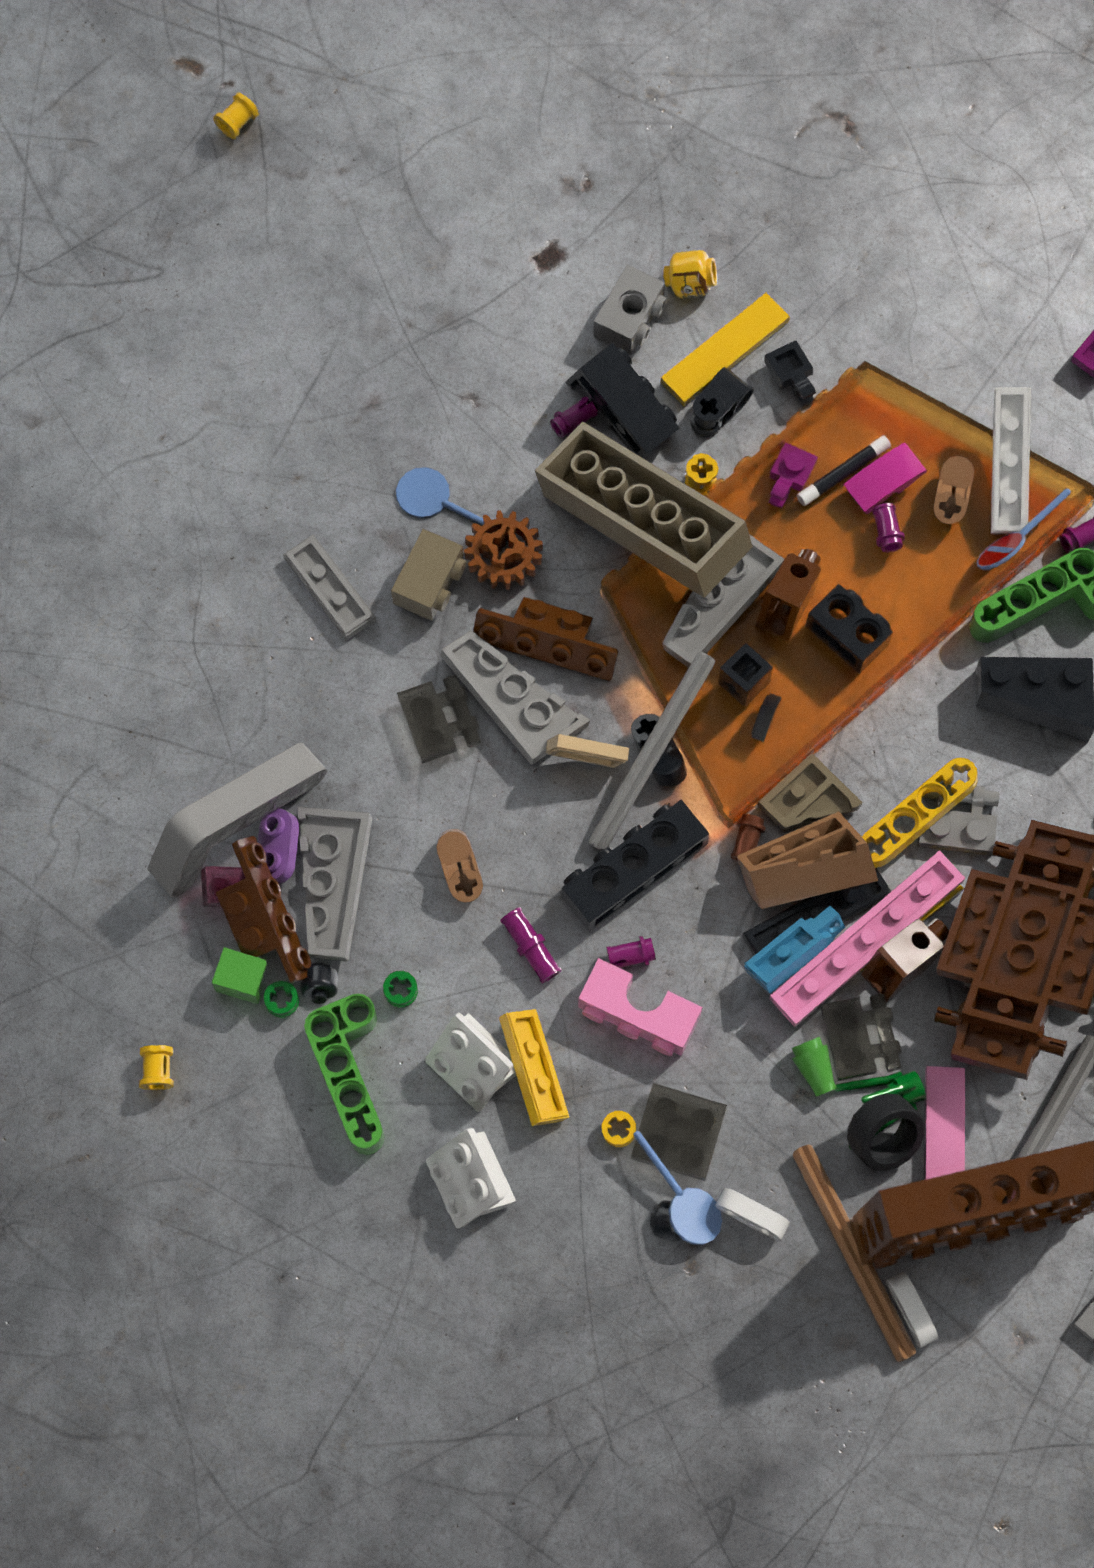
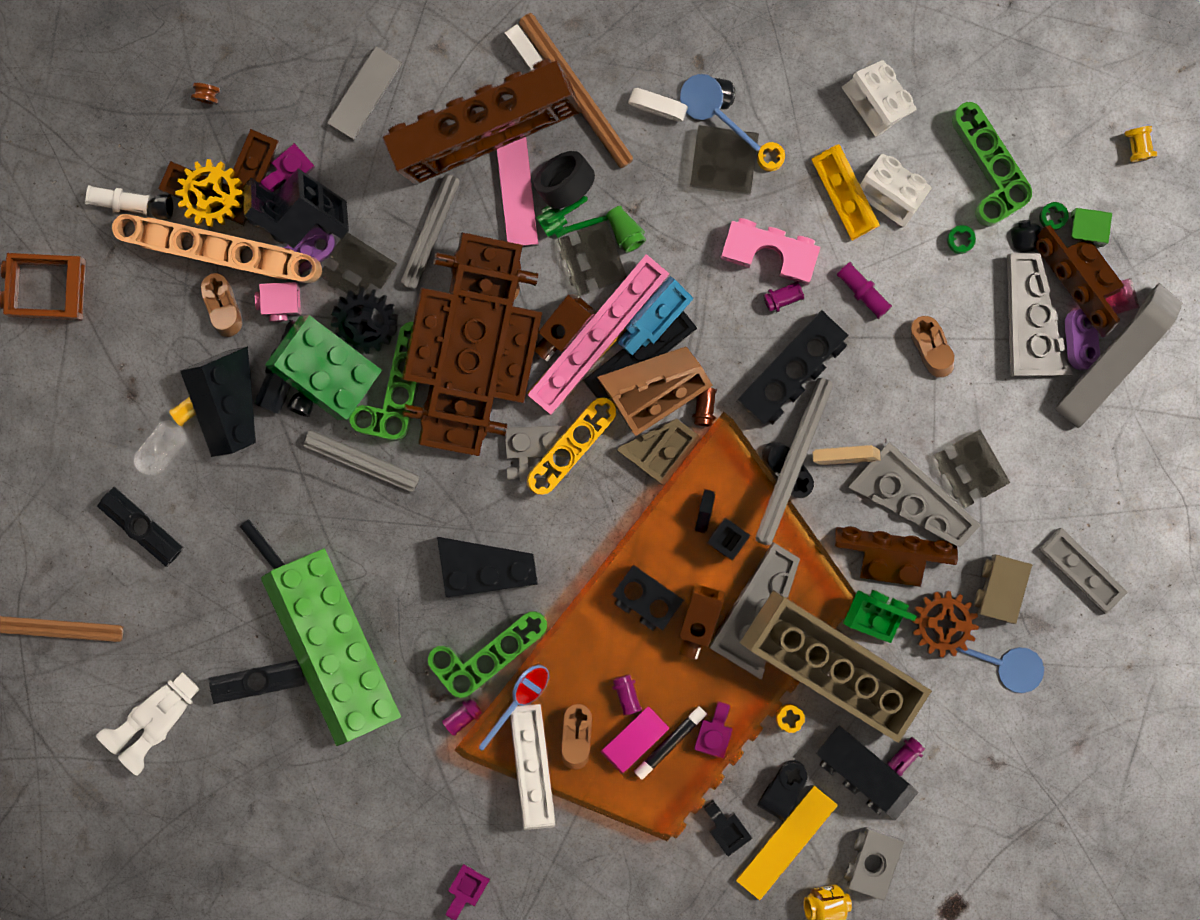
camera: 175 degrees right, 15 degrees up
none -> green bracket [843,589,917,643]

